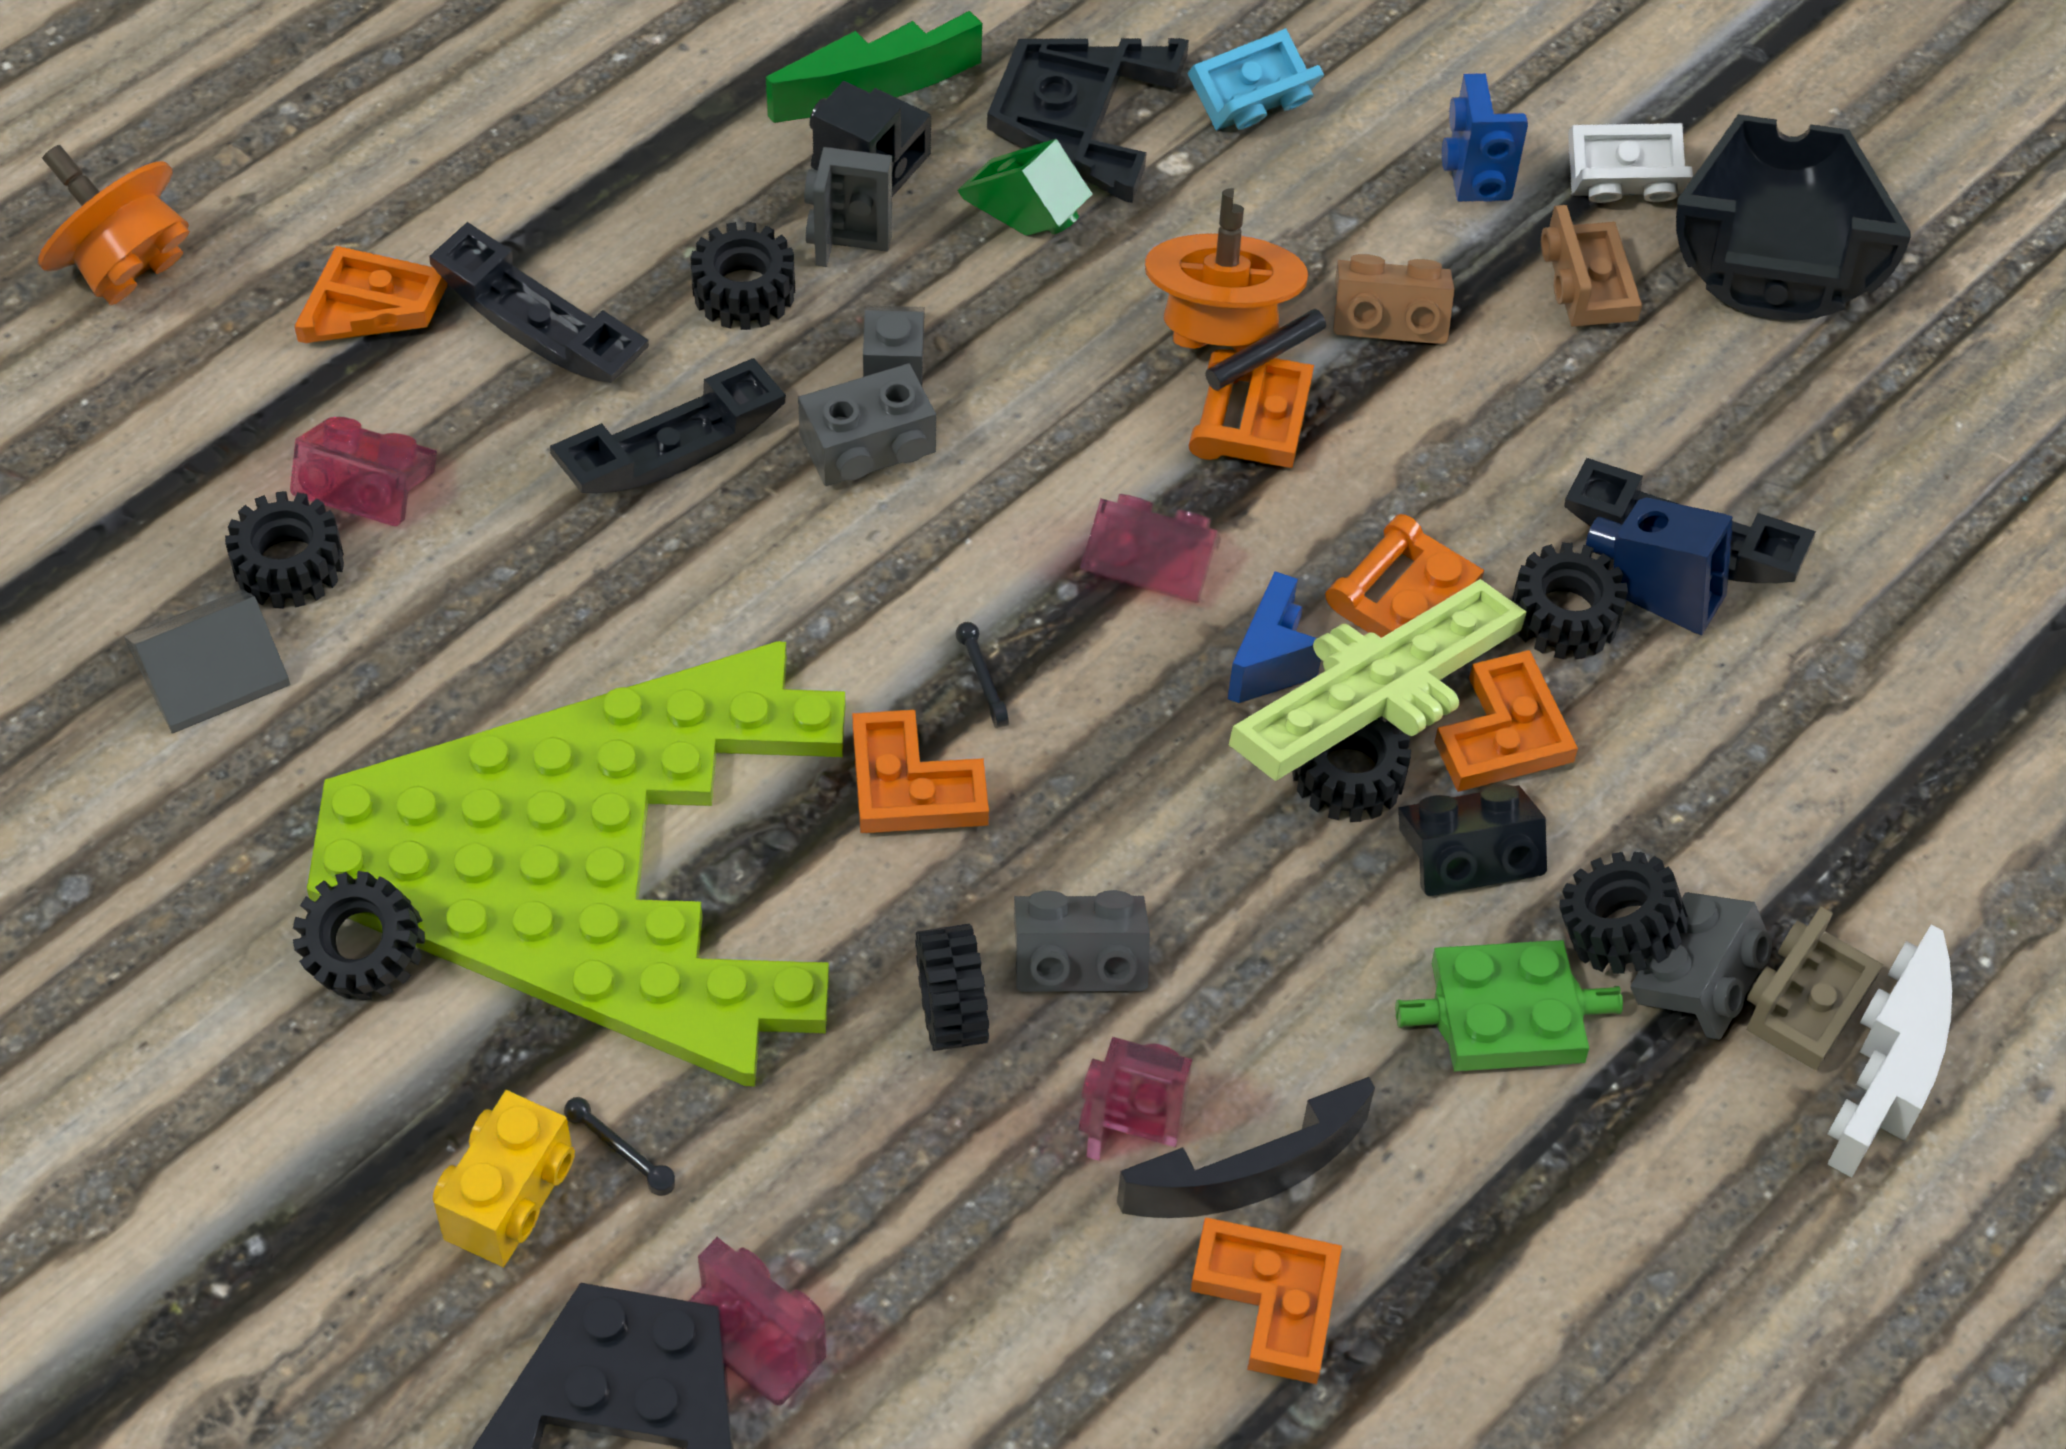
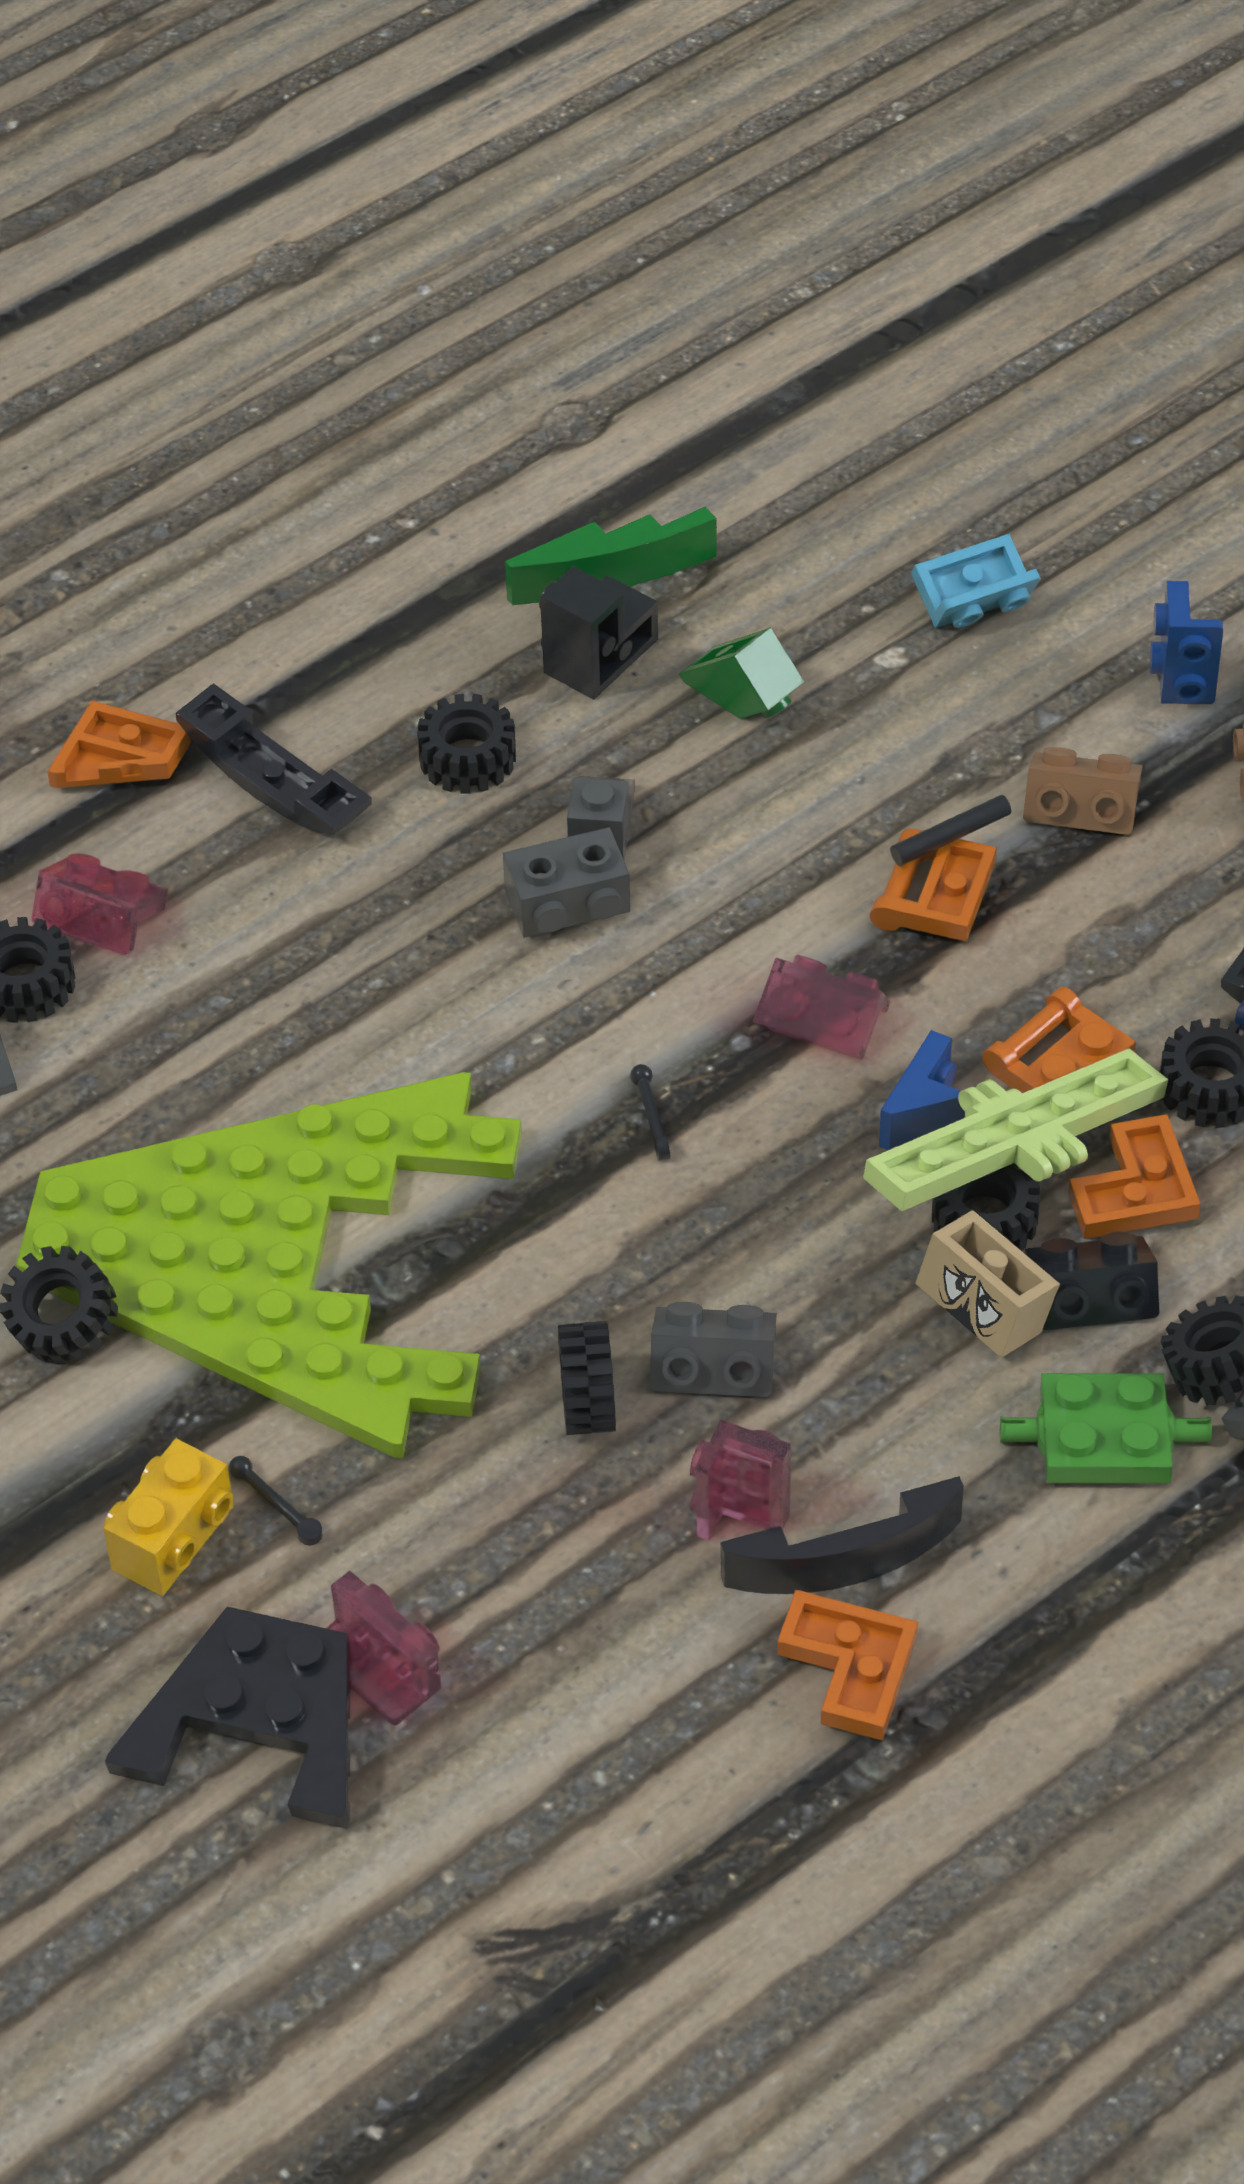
camera: 10 degrees right, 5 degrees down
black slope [550,358,786,494] -> none
dark grey bracket [804,147,892,267] -> none
orange plate [852,710,989,833] -> none
black wing [987,38,1189,203] -> none
orange piece [1145,188,1308,352] -> none
none -> tan brick [915,1210,1060,1358]

